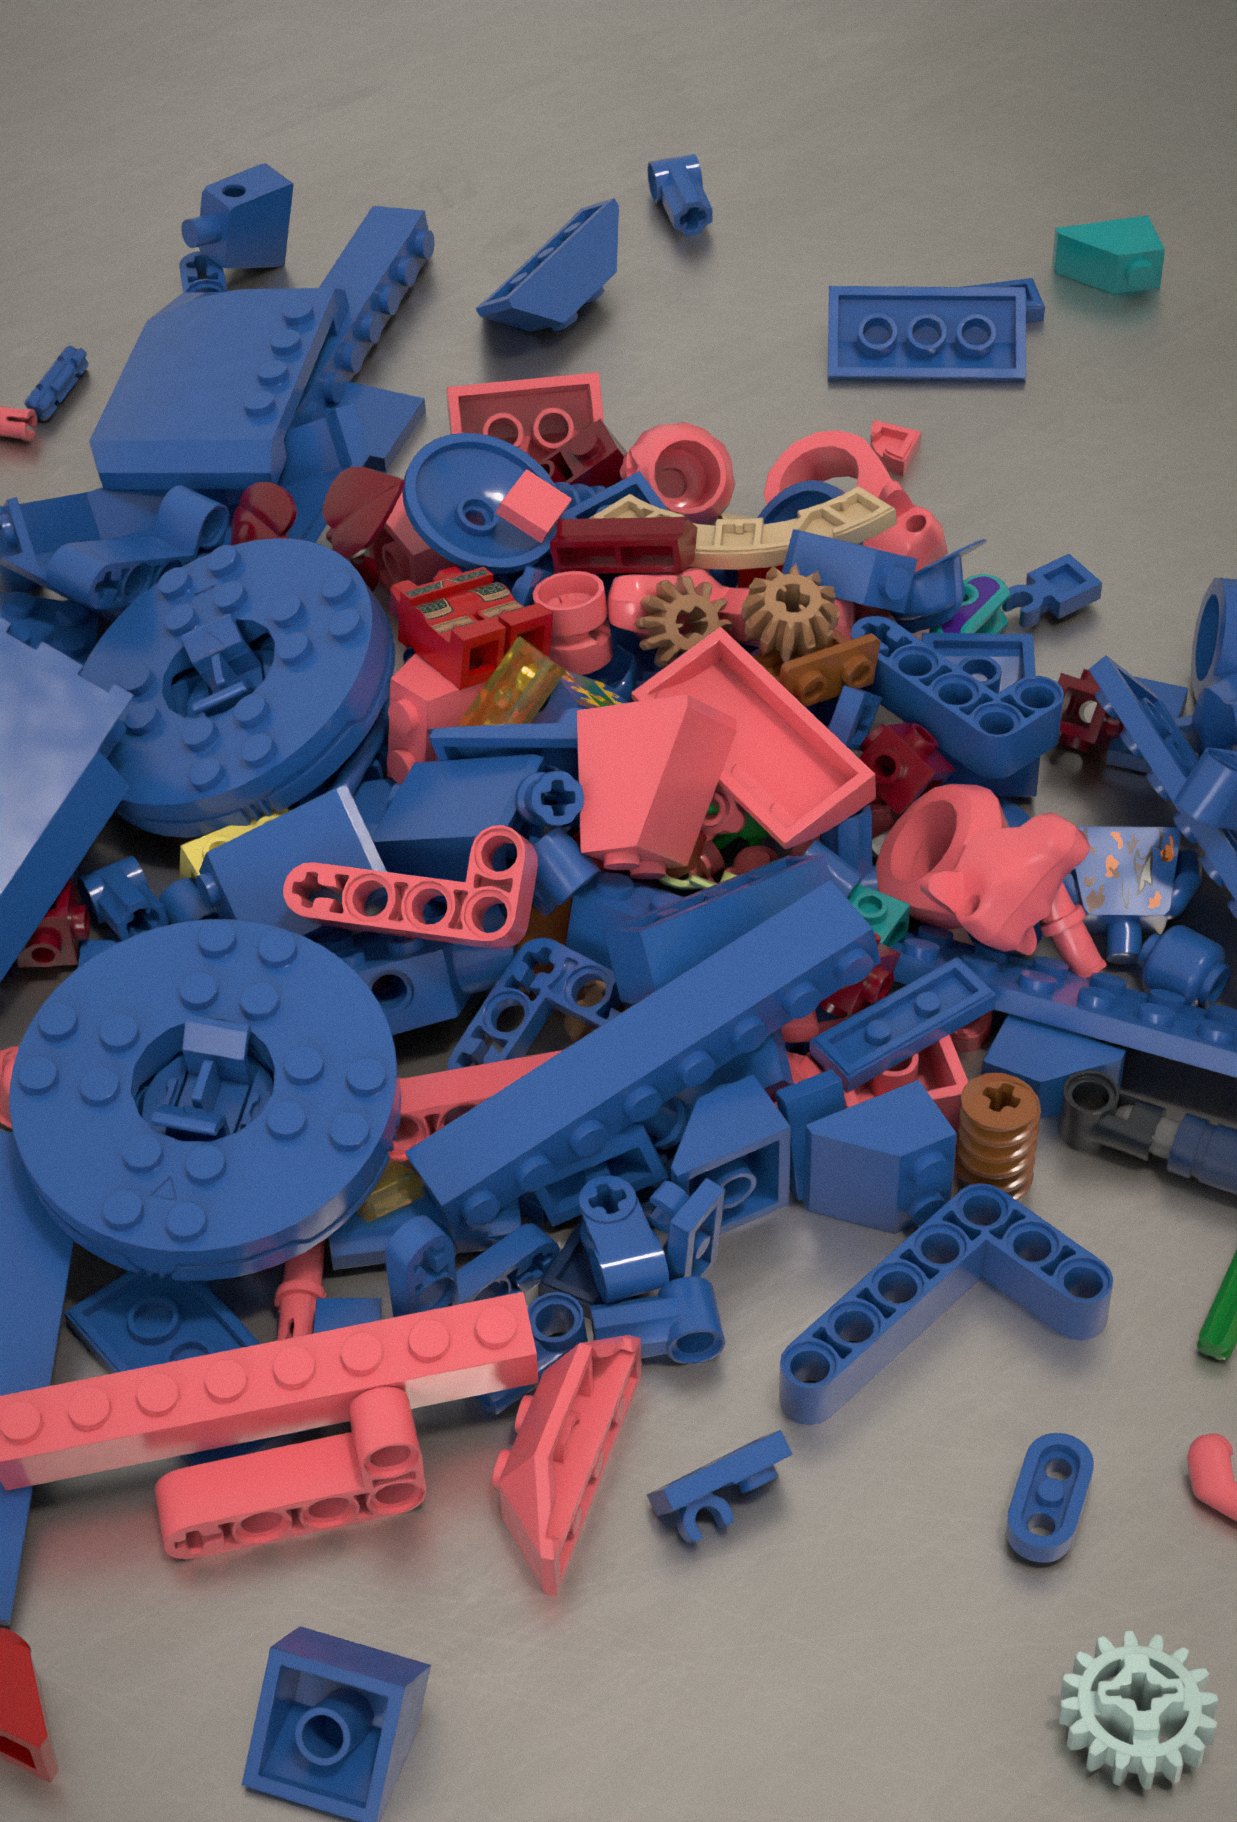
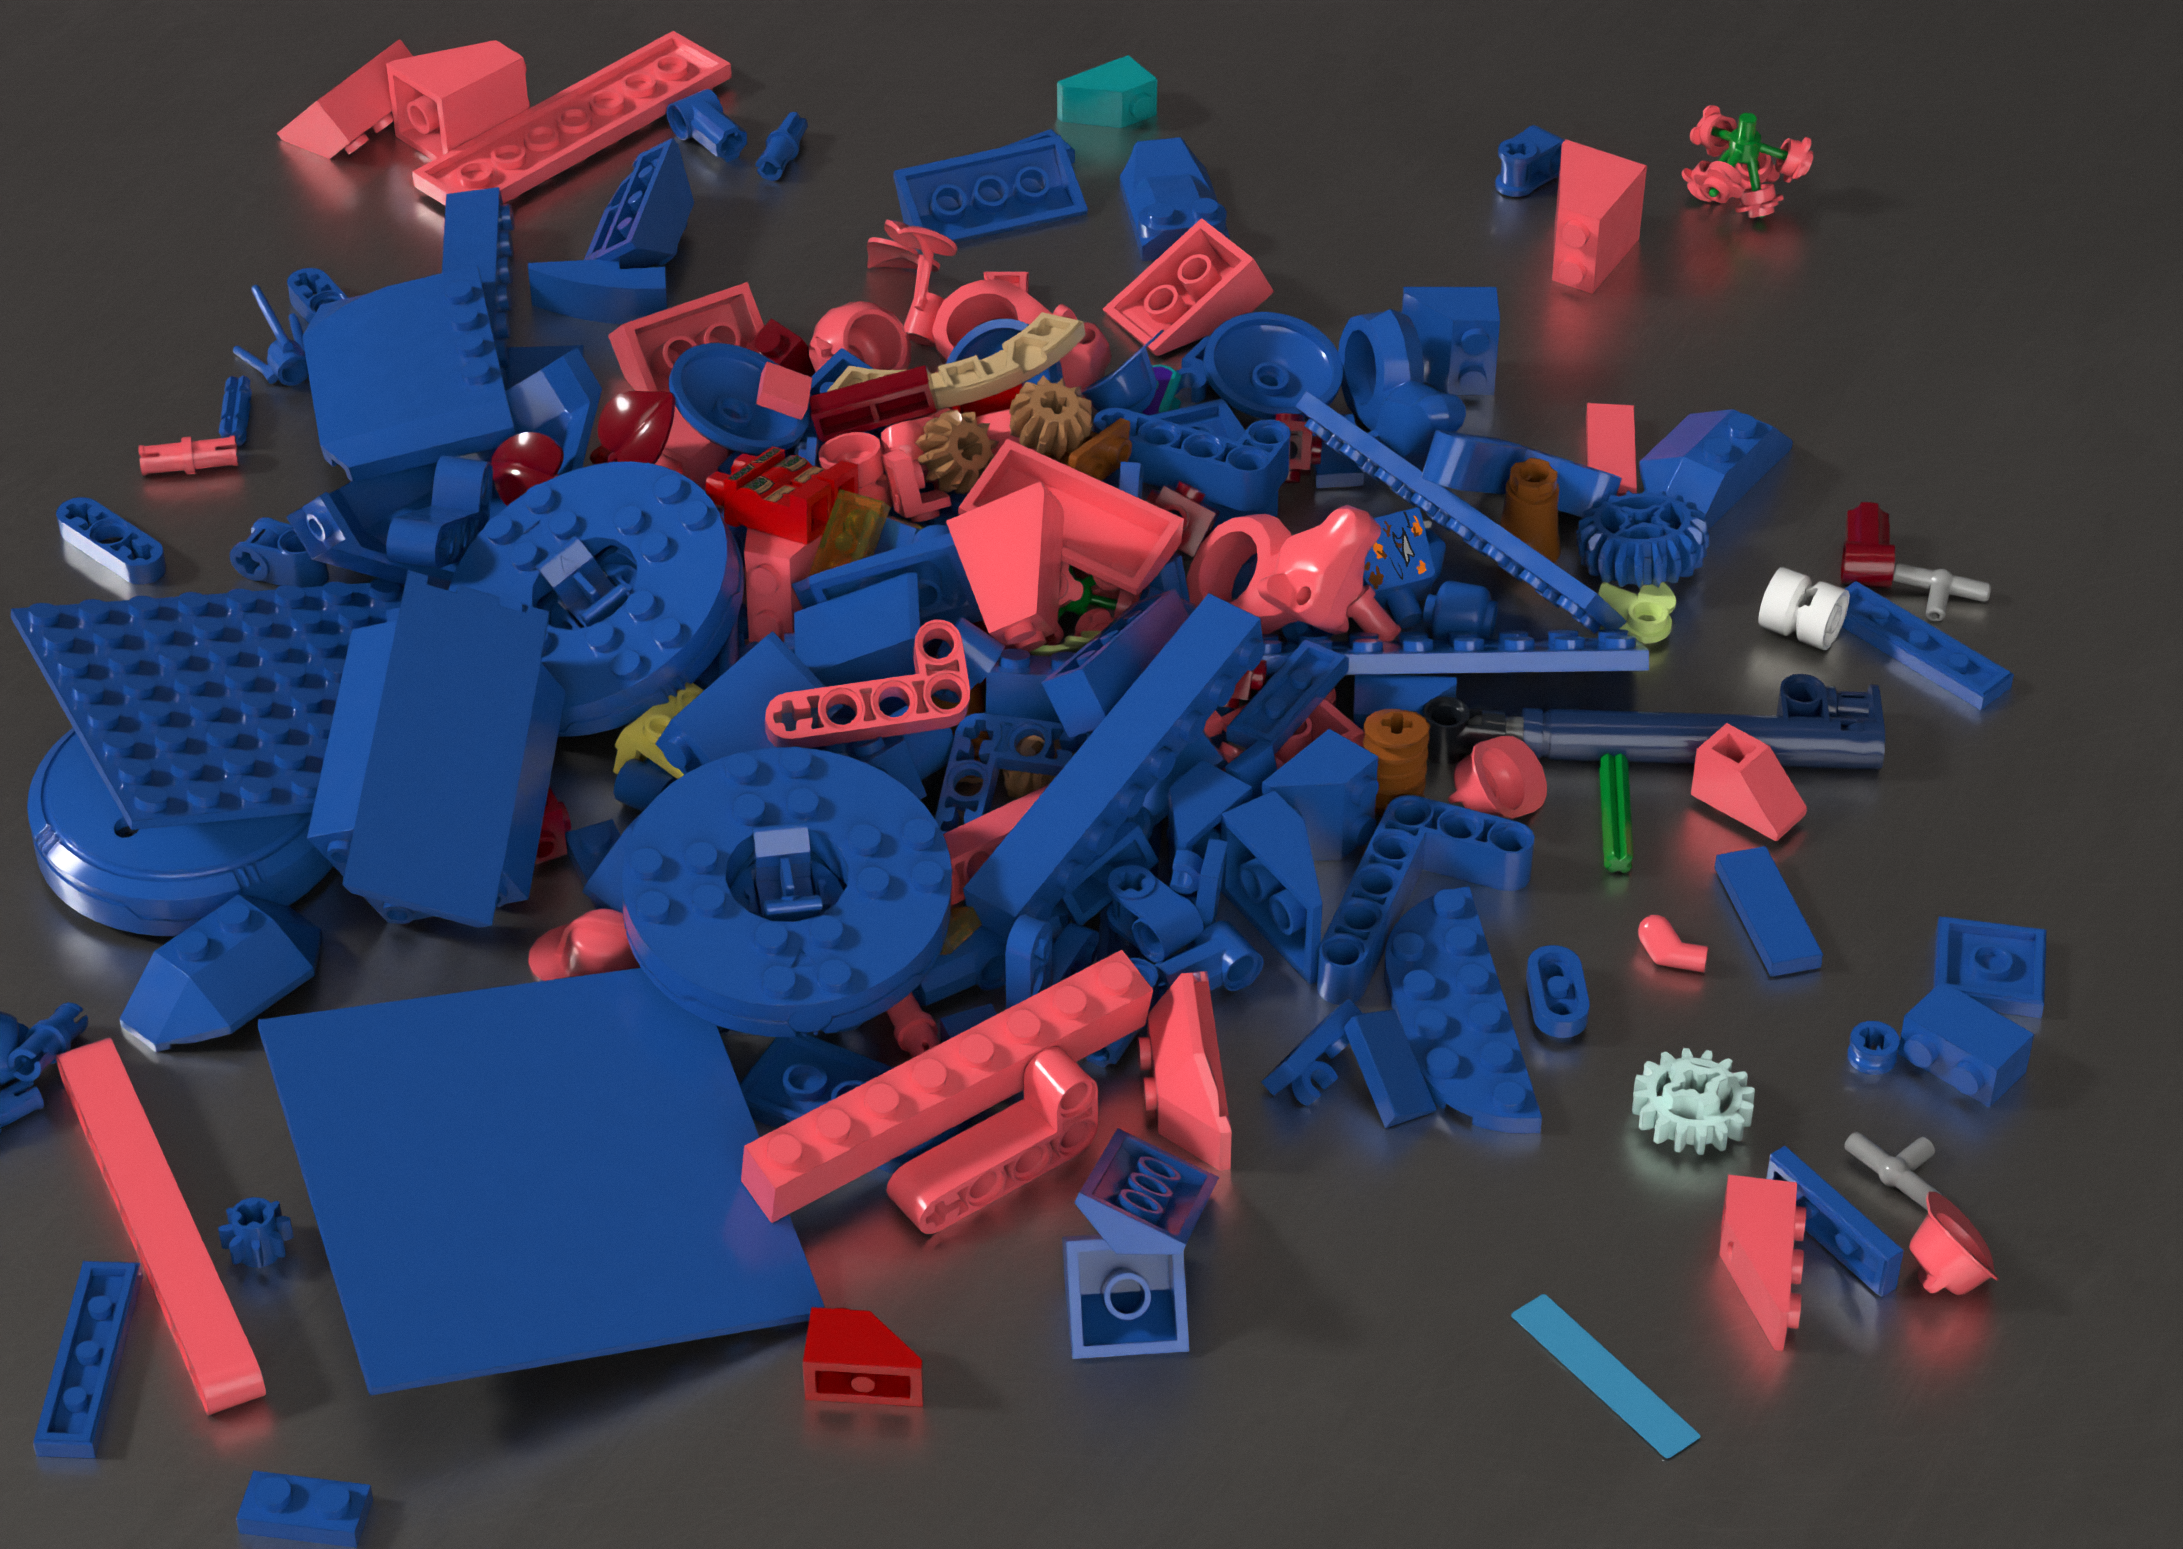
camera: 25 degrees left, 5 degrees down
blue piece [77,855,169,941] -> none
blue torso [181,163,294,269] -> none
blue bush [515,771,584,827] -> none
blue slope [782,529,918,613] -> none
none -> blue plant [233,285,309,386]
none -> coral slope [277,39,413,159]
none -> coral slope [386,40,530,161]
none -> coral plate [412,31,732,206]
none -> blue slope [528,259,668,324]
none -> blue axle [755,112,808,181]
none -> coral plant [866,220,958,347]
none -> coral bracket [881,449,952,522]
none -> blue slope [1074,1128,1219,1255]
none -> coral slope [1102,218,1274,356]
none -> blue slope [1120,137,1230,262]
none -> blue dish [1203,312,1343,420]
none -> blue slope [1221,790,1322,985]
none -> blue slope [1344,1009,1437,1129]
none -> blue plate [1384,886,1542,1134]
none -> coral piece [1447,736,1547,819]

